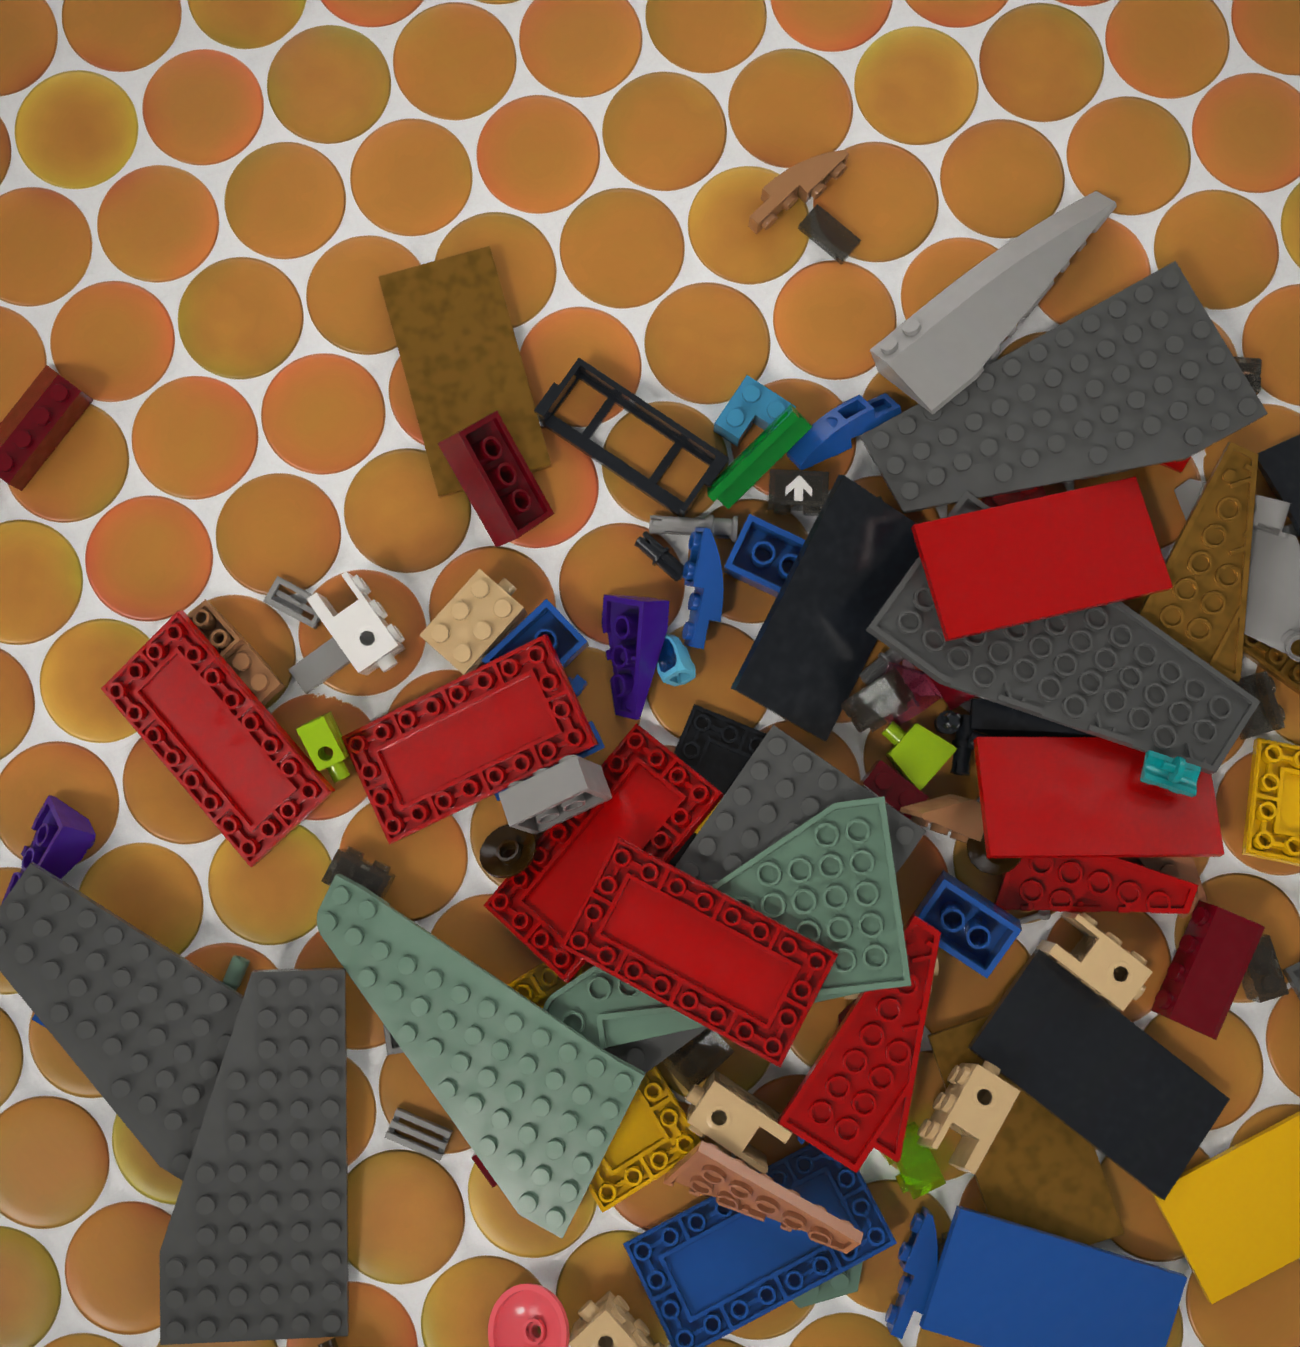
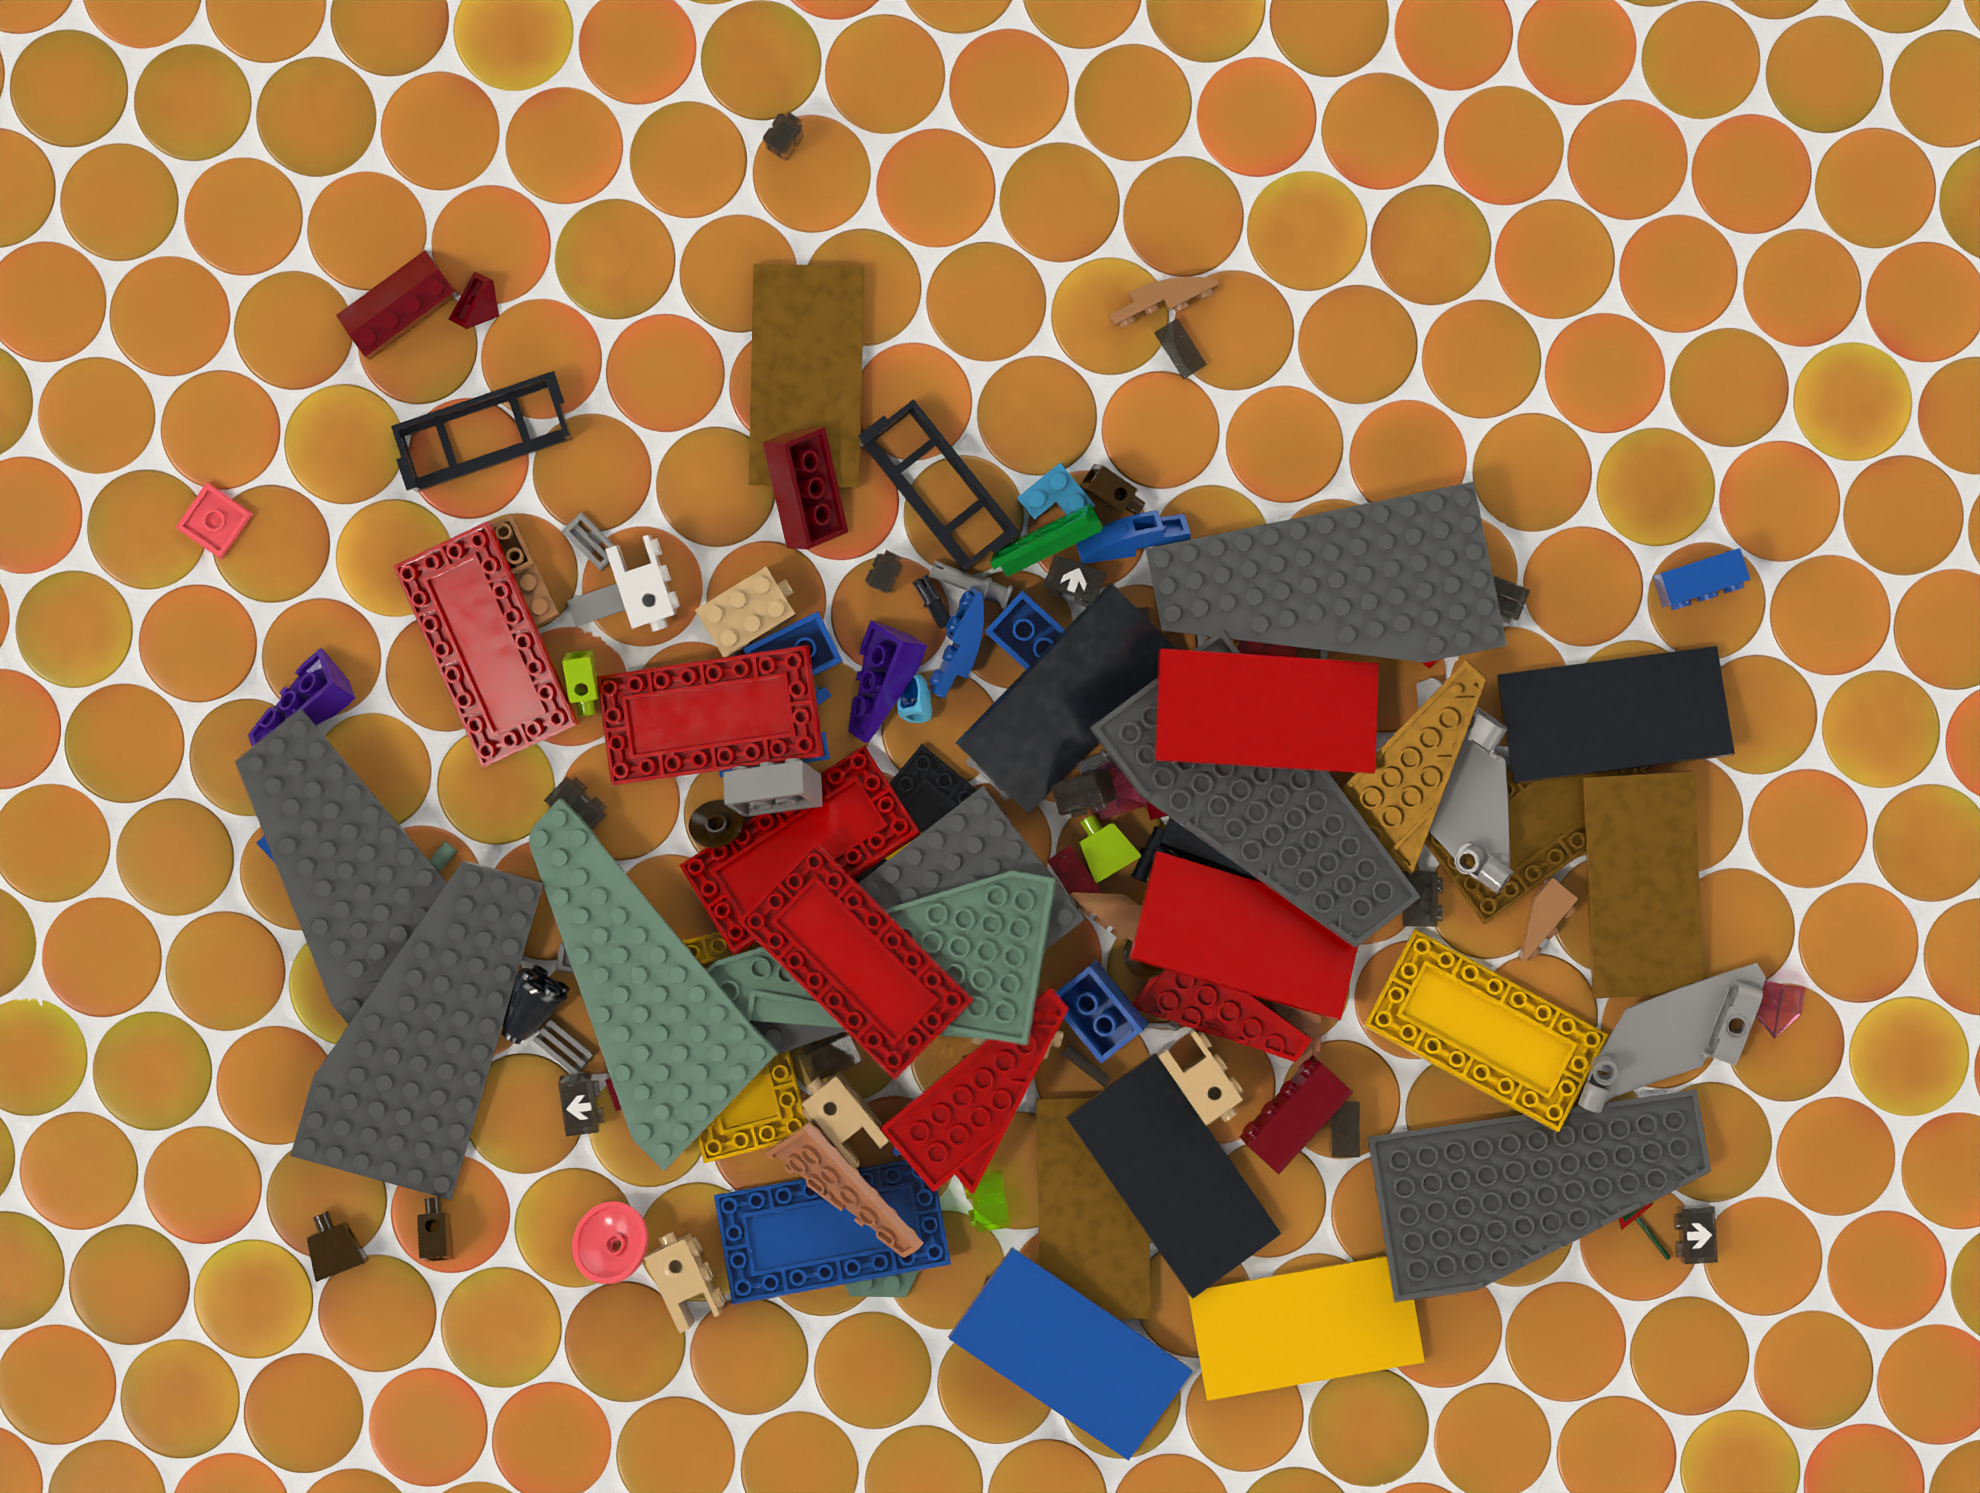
camera: 15 degrees right, 5 degrees up
light grey wedge [870,191,1117,414] -> none
blue slope [885,1206,938,1339] -> none
tan torso [917,1061,1020,1175] -> none
black axle [934,710,961,734] -> none
teal hips [1140,750,1201,797] -> none
none -> black piece [391,371,573,493]
none -> dark red slope [448,271,499,329]
none -> black cone [501,965,570,1044]
none -> clear smoke brick [558,1072,605,1136]
none -> clear smoke brick [763,112,804,161]
none -> clear smoke brick [865,550,904,595]
none -> light grey hinge [966,757,1011,800]
none -> clear smoke tile [1061,1045,1111,1088]
none -> dark brown torso [1080,464,1146,515]

